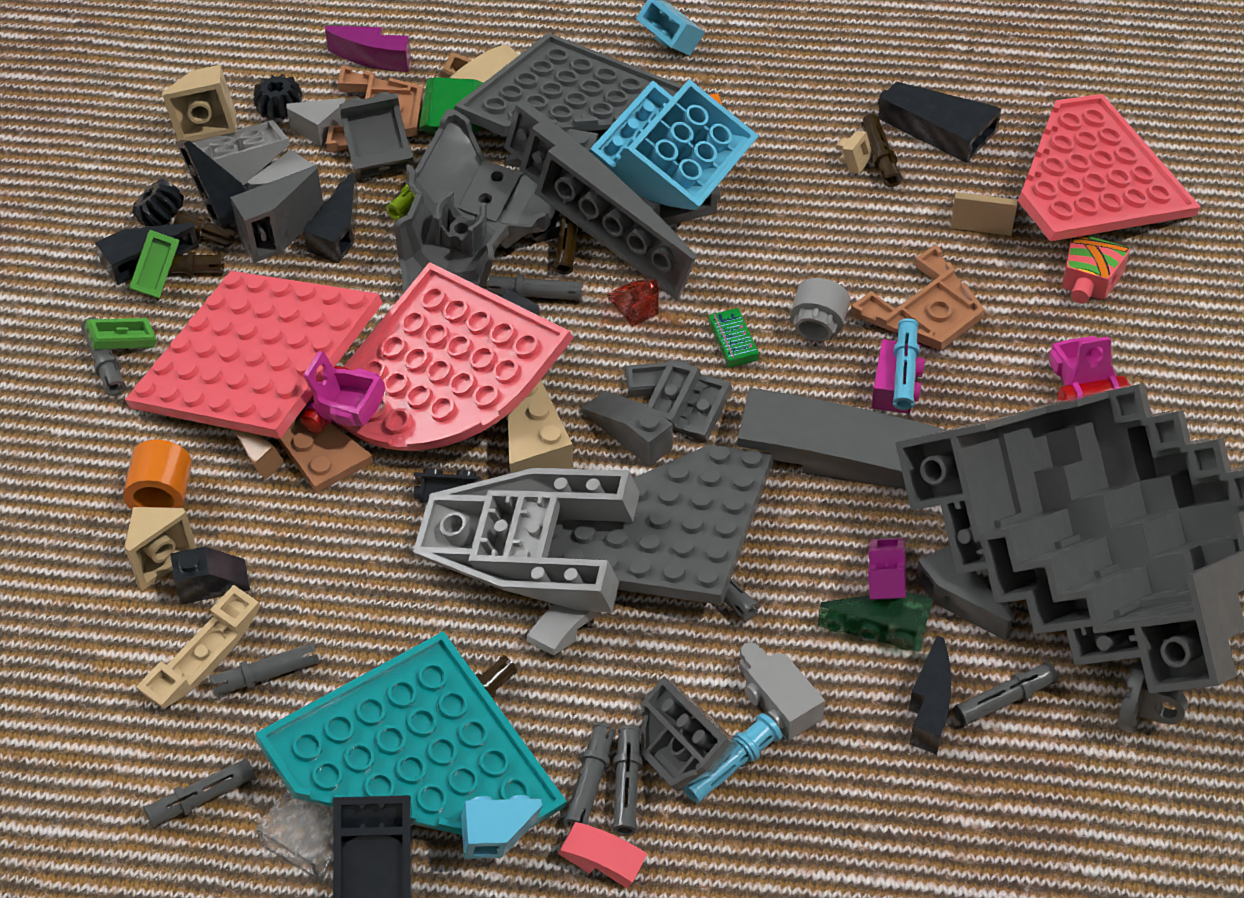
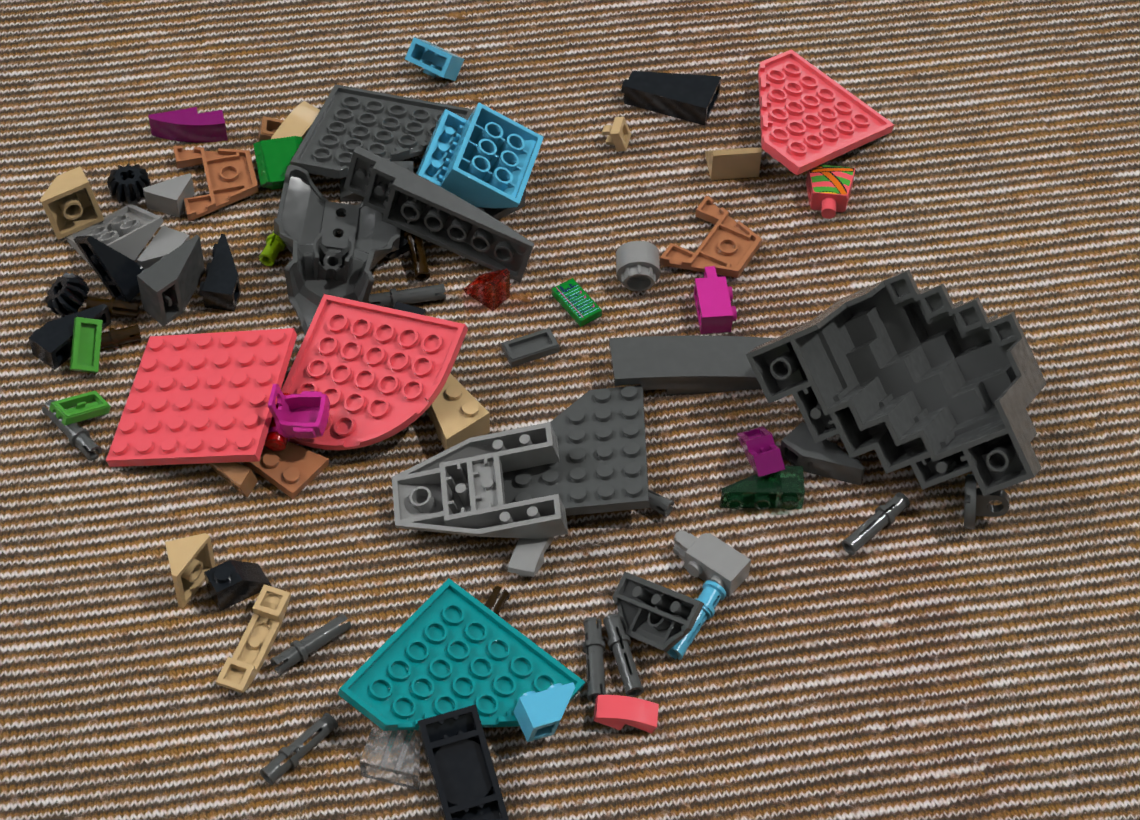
camera: 20 degrees left, 0 degrees up
orange piece [123,439,192,510] -> none
dark grey panel [339,92,413,180] -> none
black hinge [414,468,483,503] -> none
dark grey slope [581,391,673,467] -> none
dark grey slope [647,360,733,442] -> none
dark brown pin [861,114,902,187] -> none
medium azure pin [893,318,920,410] -> none
black slope [909,636,951,755] -> none
dark pink piece [1049,336,1130,401] -> none

